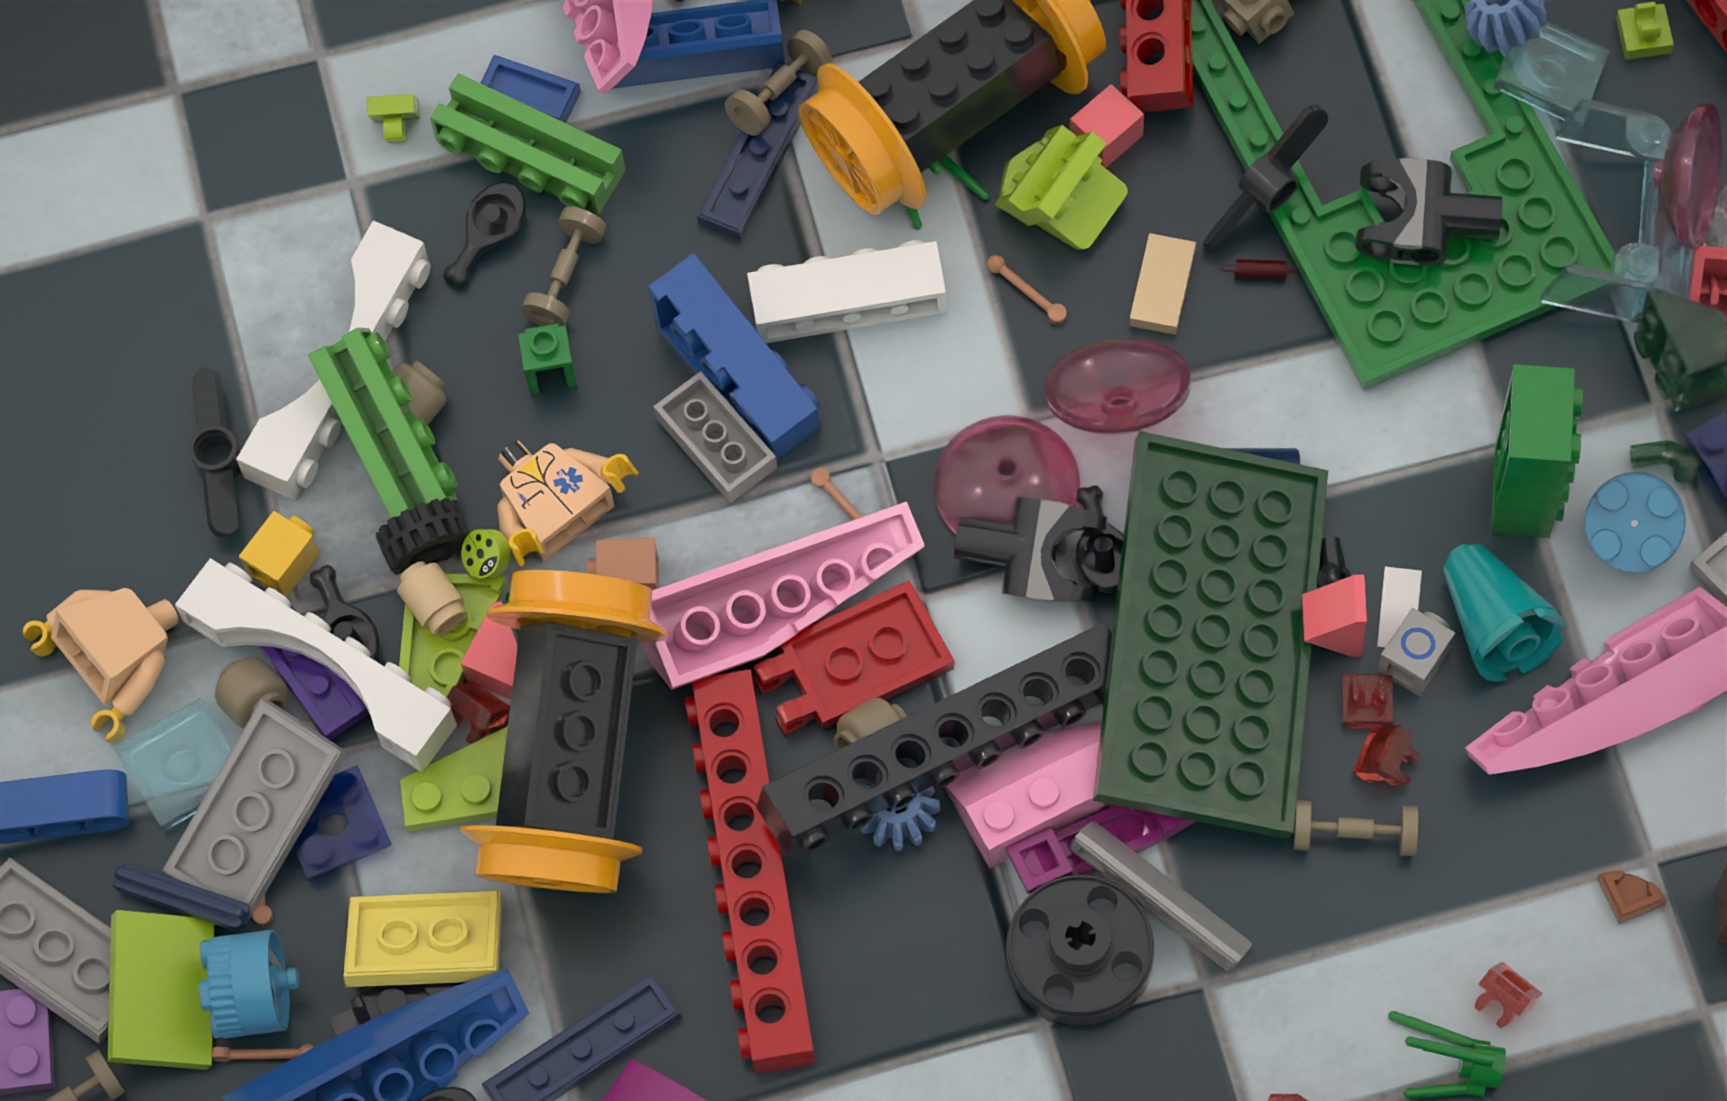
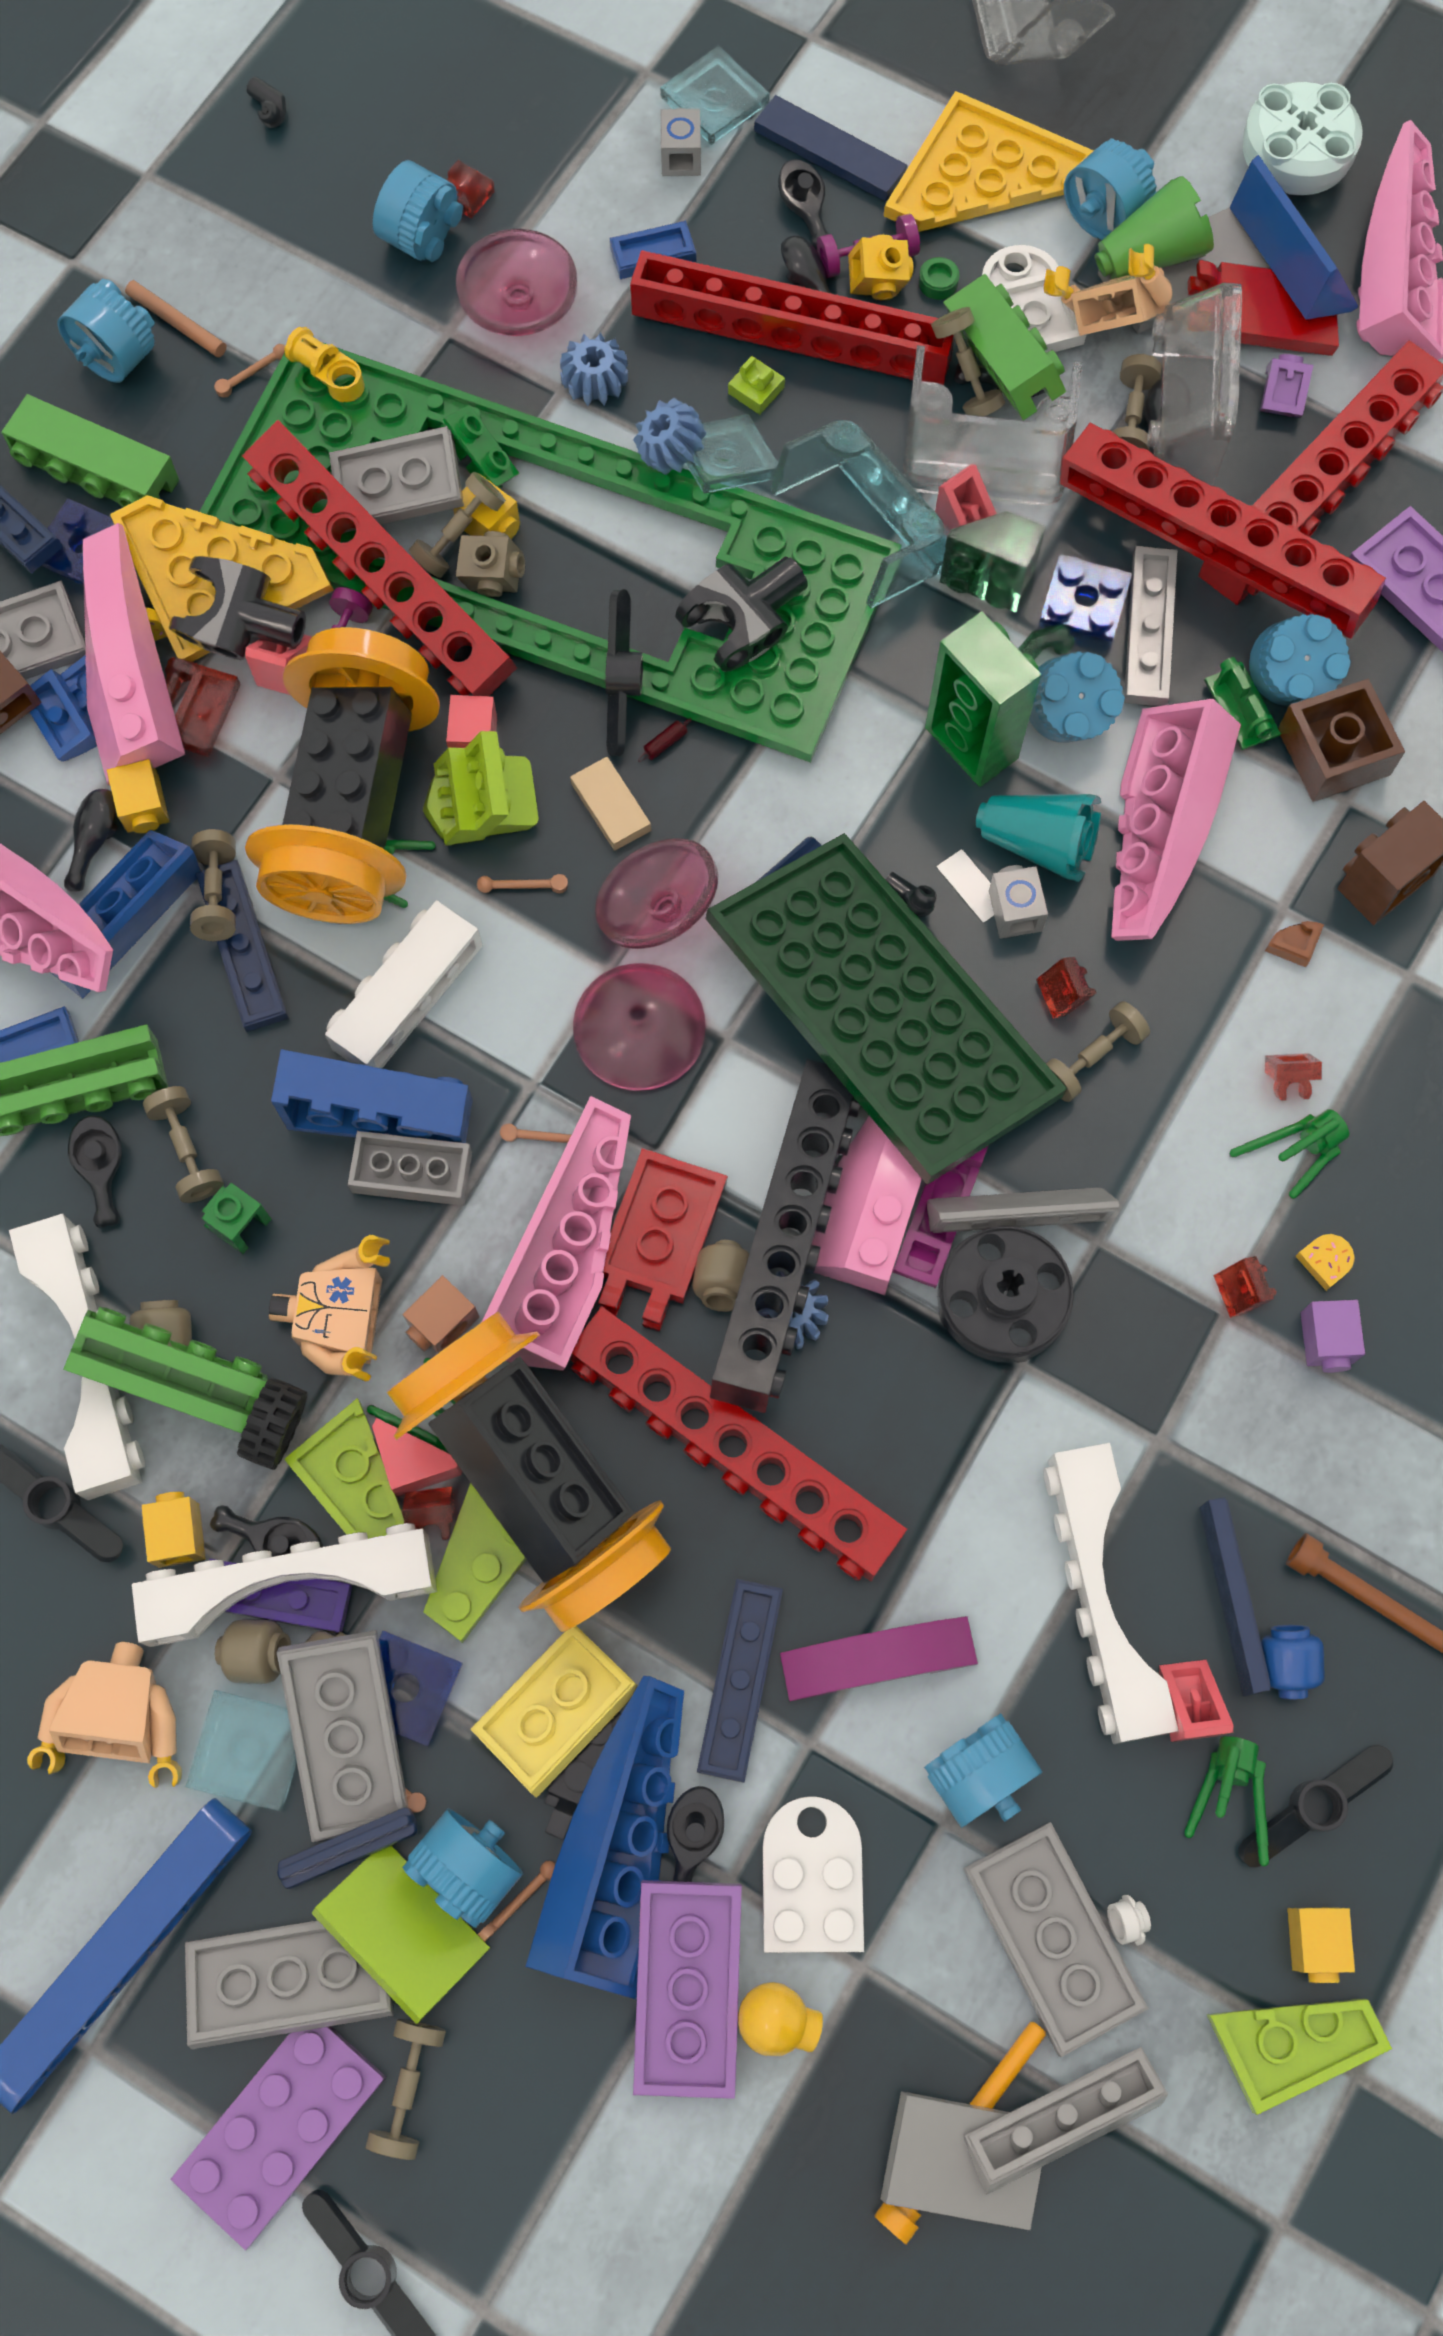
camera: 50 degrees left, 5 degrees up
tan brick [397,561,467,637] -> none
lime tile [461,529,510,578] -> none
black connector [954,496,1108,602] -> none
black piece [1076,485,1124,593] -> none
coral slope [1302,575,1367,657] -> none
clear red tile [1341,674,1393,728] -> none
clear pink dish [1653,103,1722,250] -> none

